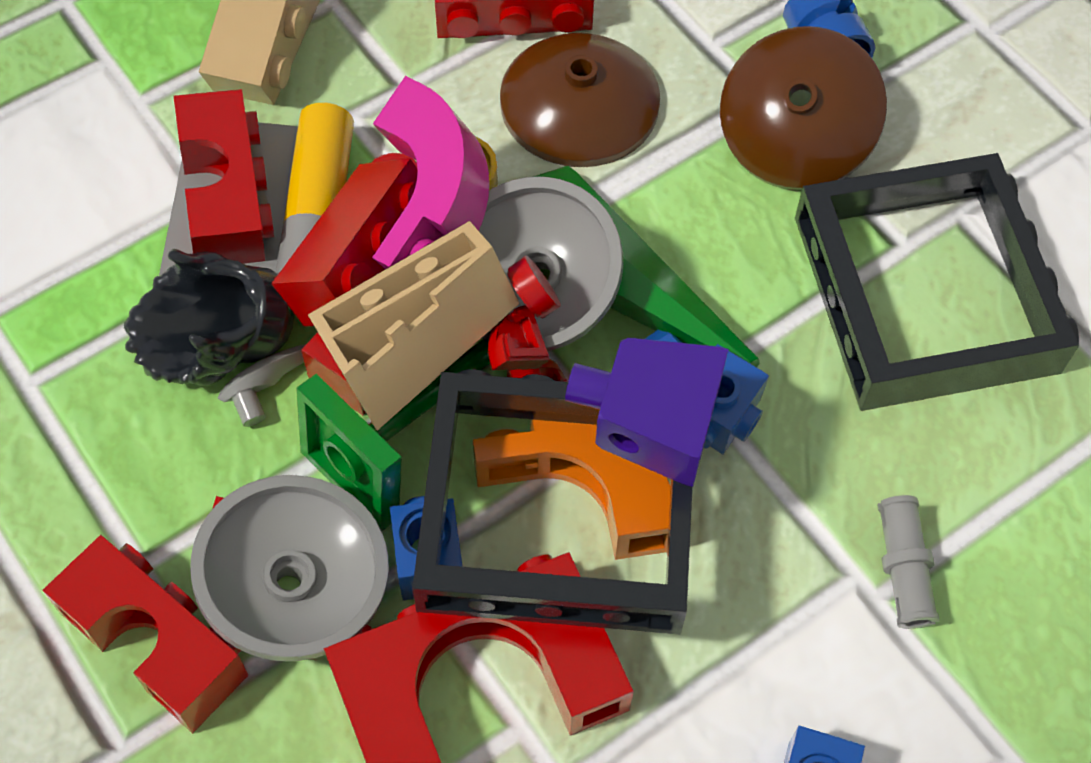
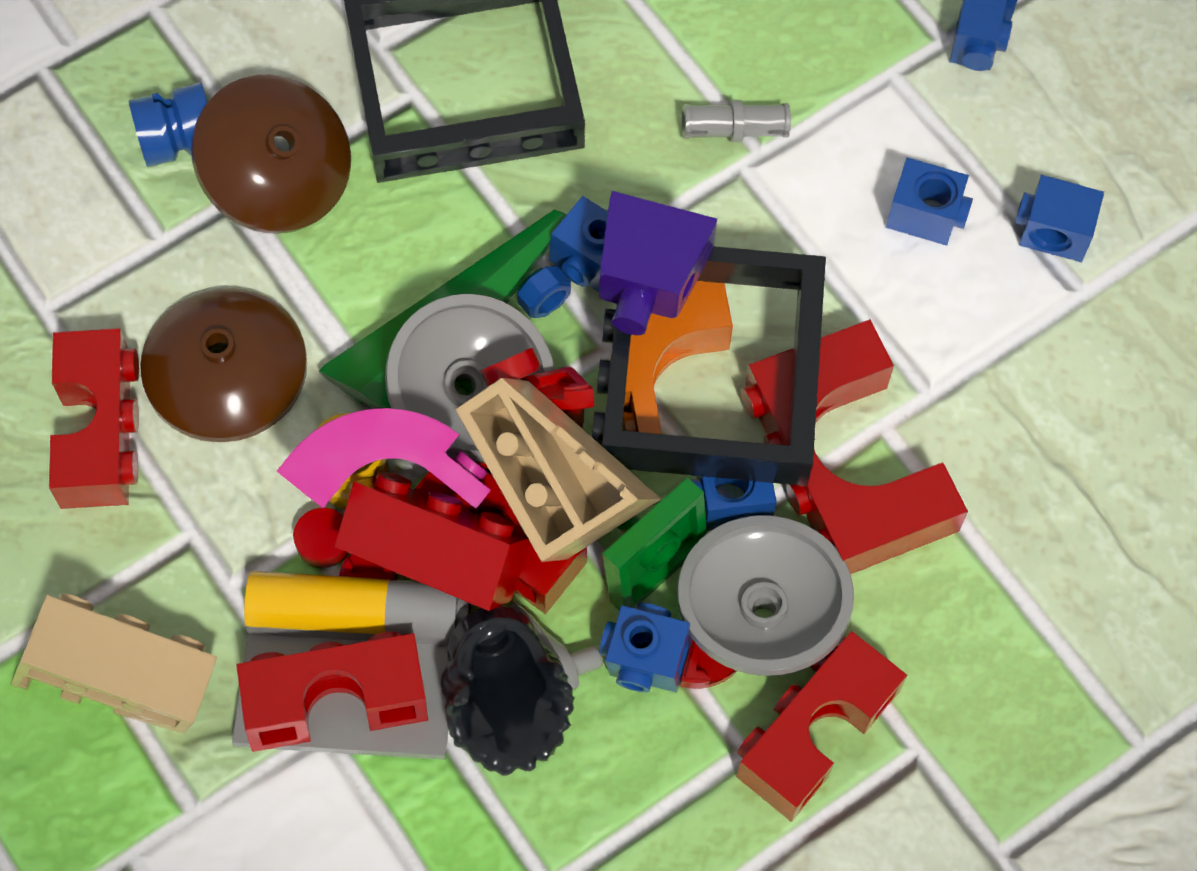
camera: 90 degrees left, 5 degrees up
none -> blue brick [599,603,692,693]

